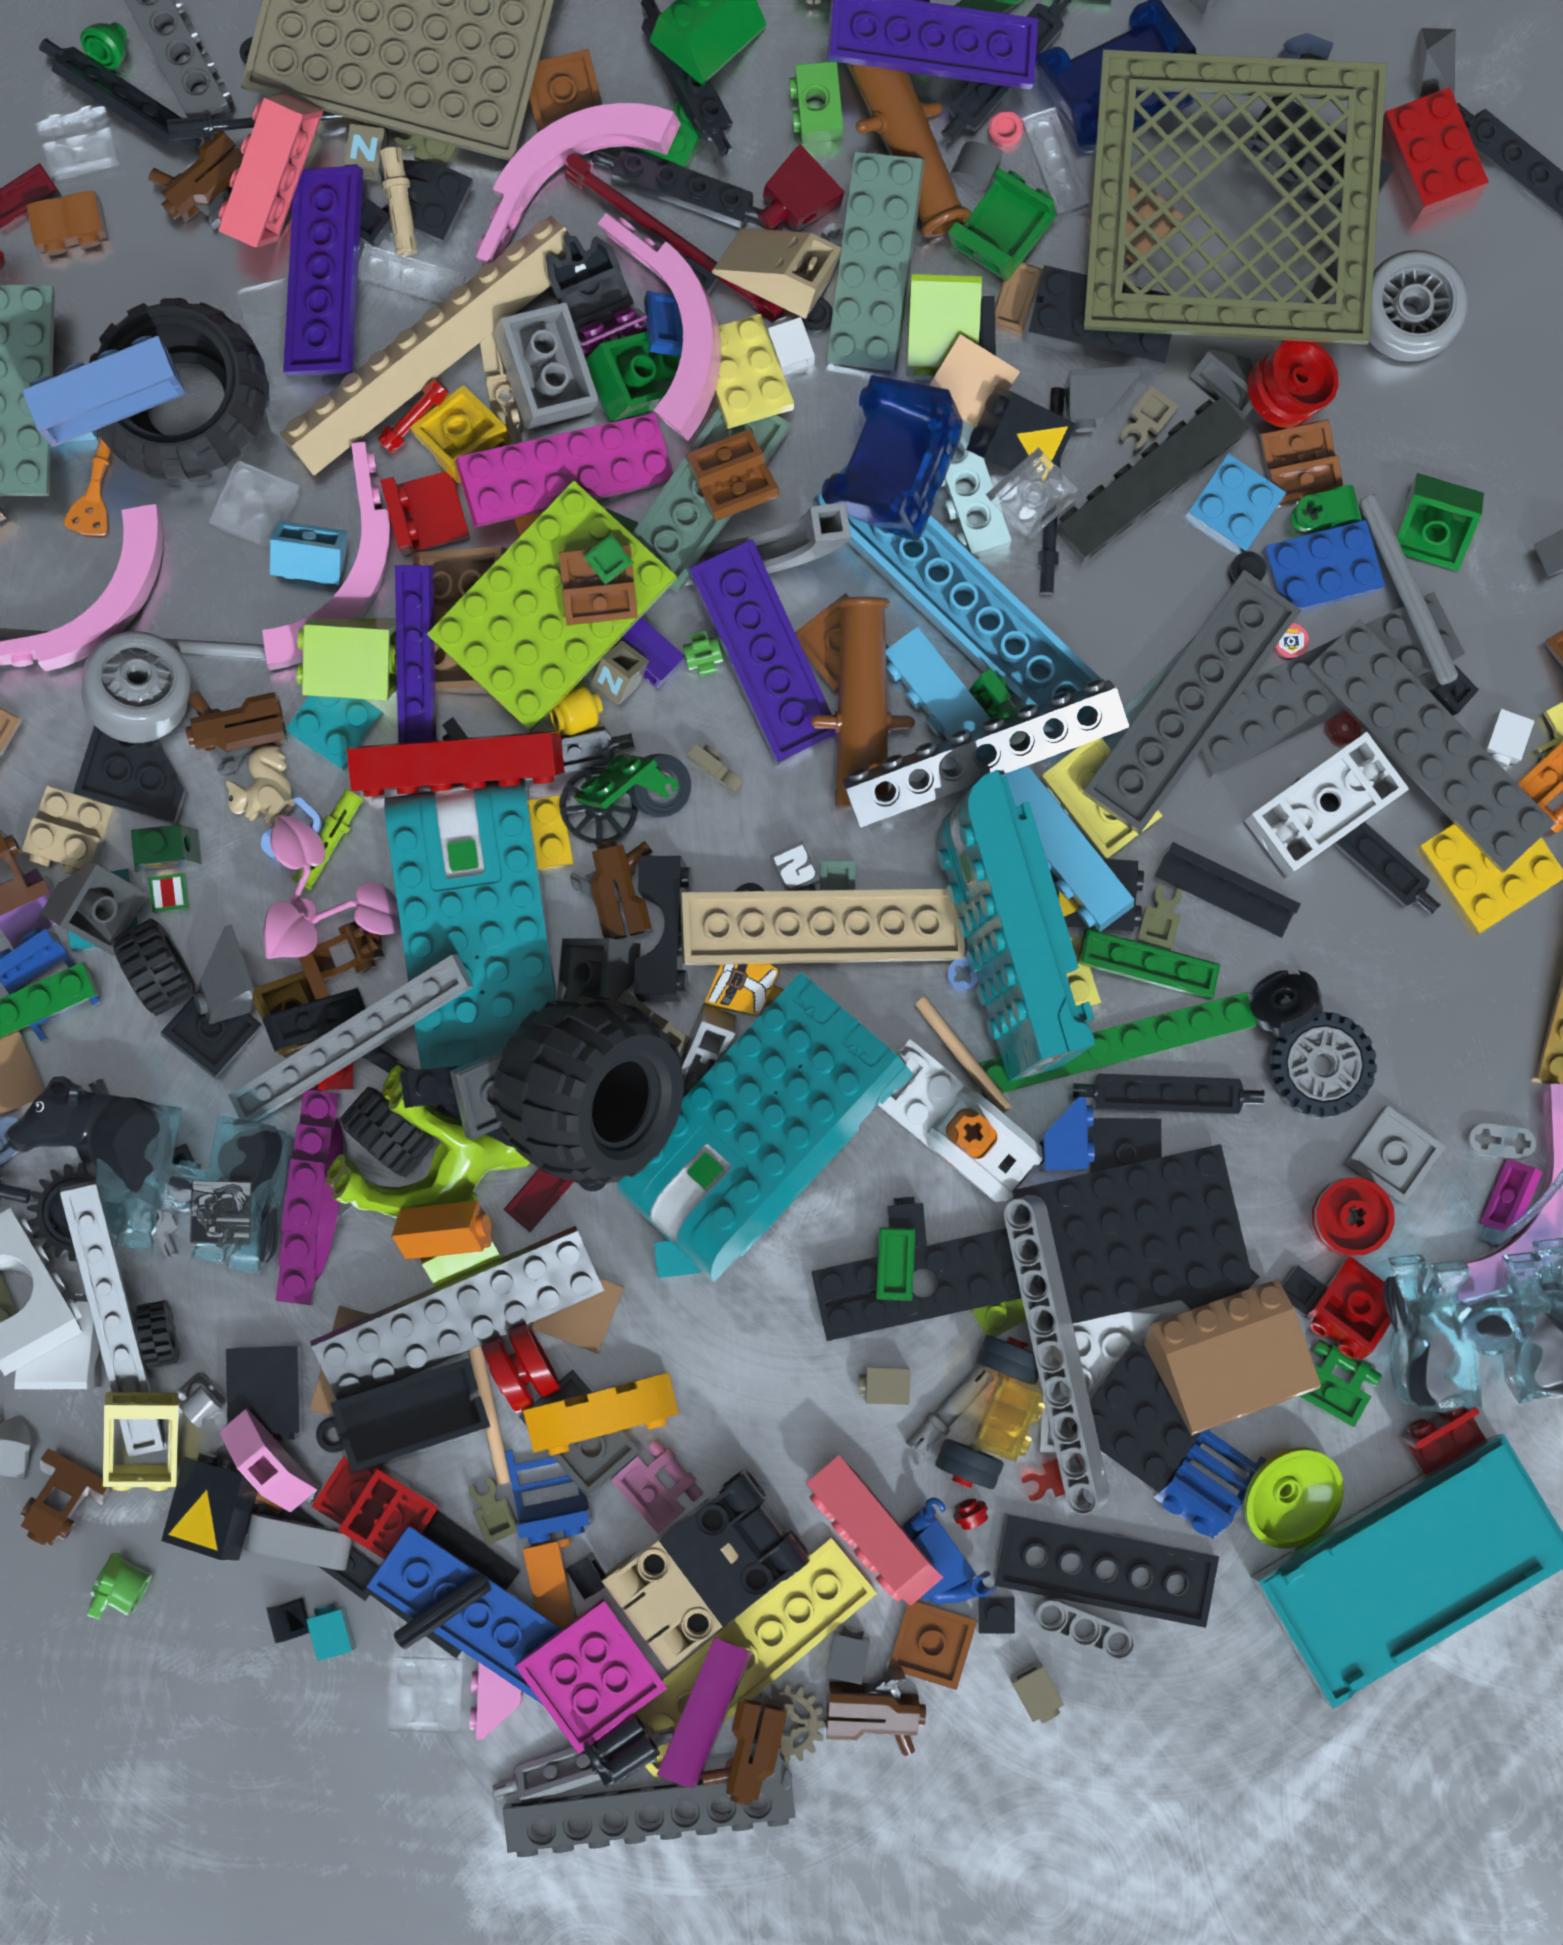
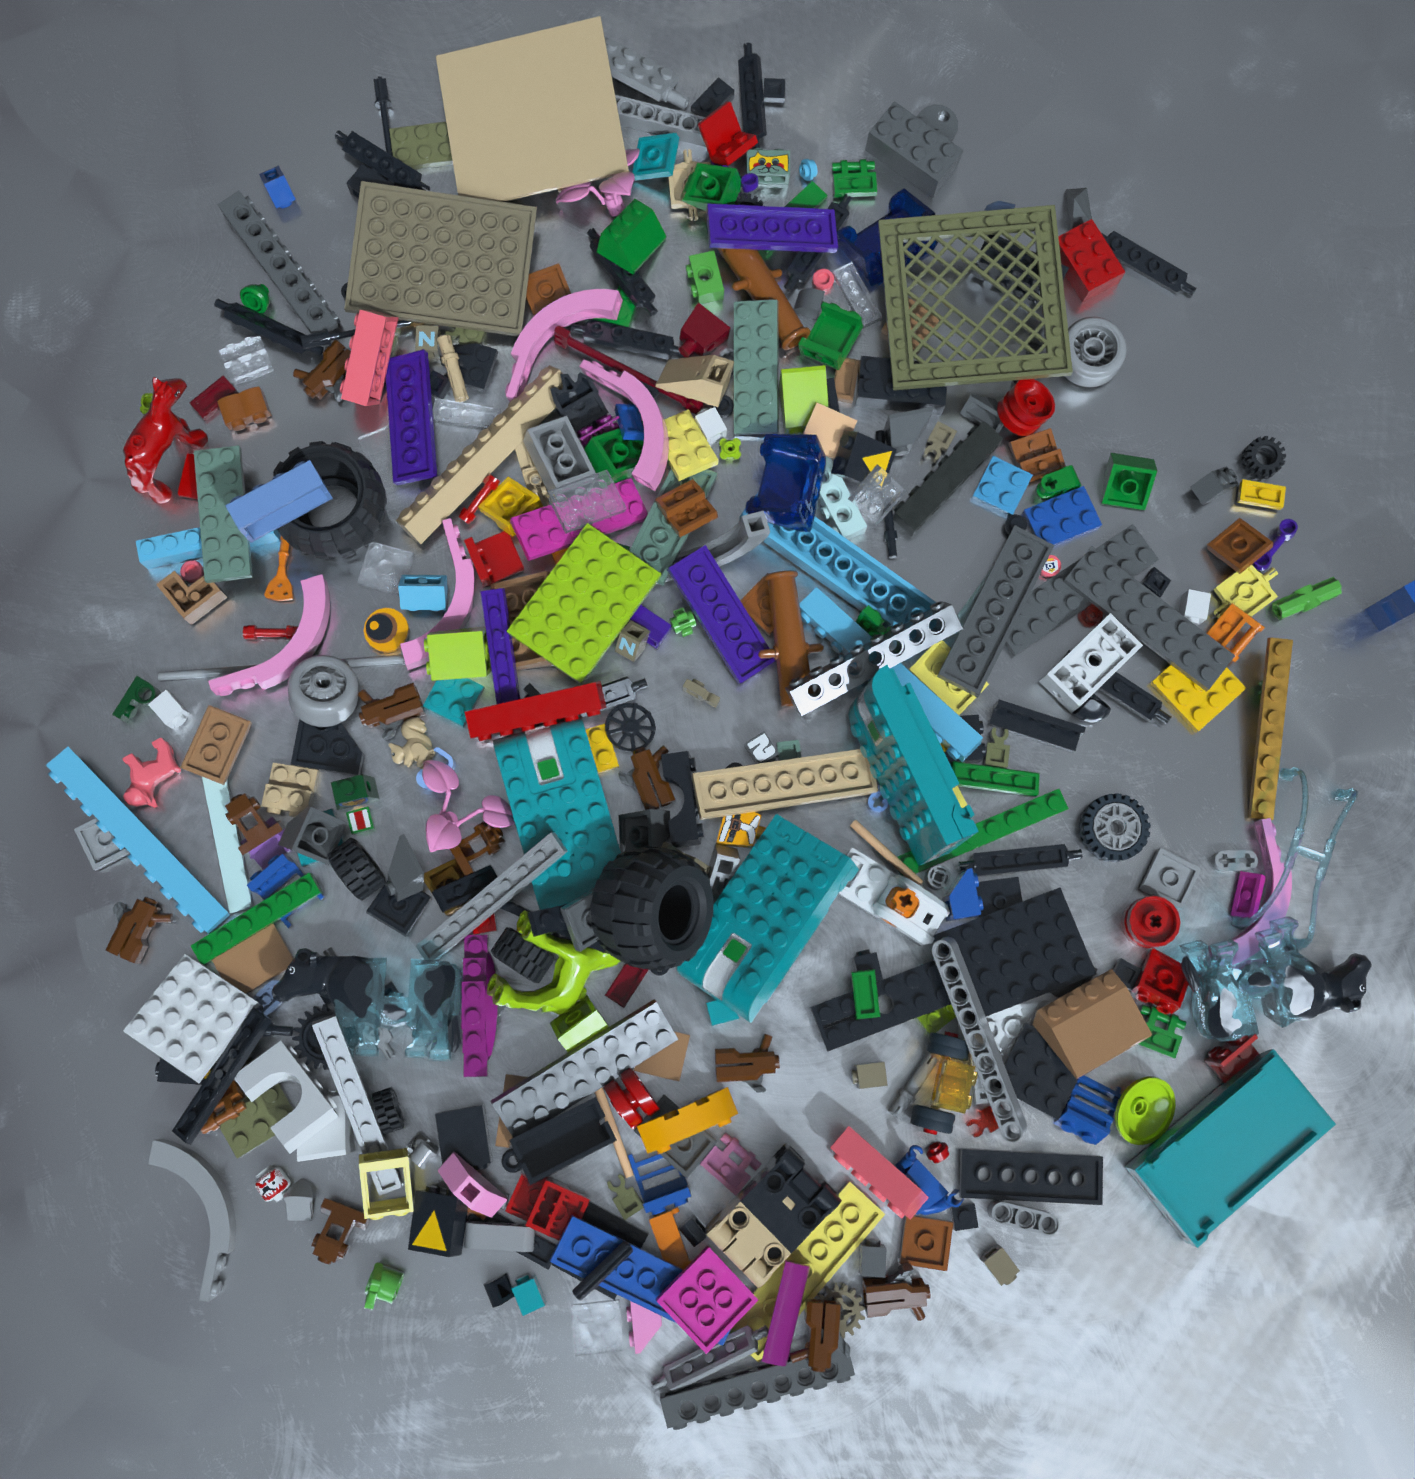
camera: 15 degrees left, 5 degrees down
piece [189,1177,252,1248] -> none
lime pin [292,789,364,890] -> none
orange brick [391,1200,492,1259] -> none
yellow head [549,685,603,736] -> none
dark orange slope [559,544,638,625] -> none
plate [574,753,691,817] -> none
green tile [583,533,634,585] -> none
black piece [583,1713,660,1787] -> none
black plate [1250,970,1323,1037] -> none
light grey axle [1360,494,1458,685] -> none
none -> red bar [243,625,299,640]
none -> tile [364,608,410,653]
none -> clear plate [546,470,627,534]
none -> reddish brown piece [715,1034,780,1093]
none -> lime plate [719,438,741,460]
none -> light grey wheel [924,865,951,890]
none -> black helmet [1072,693,1111,723]

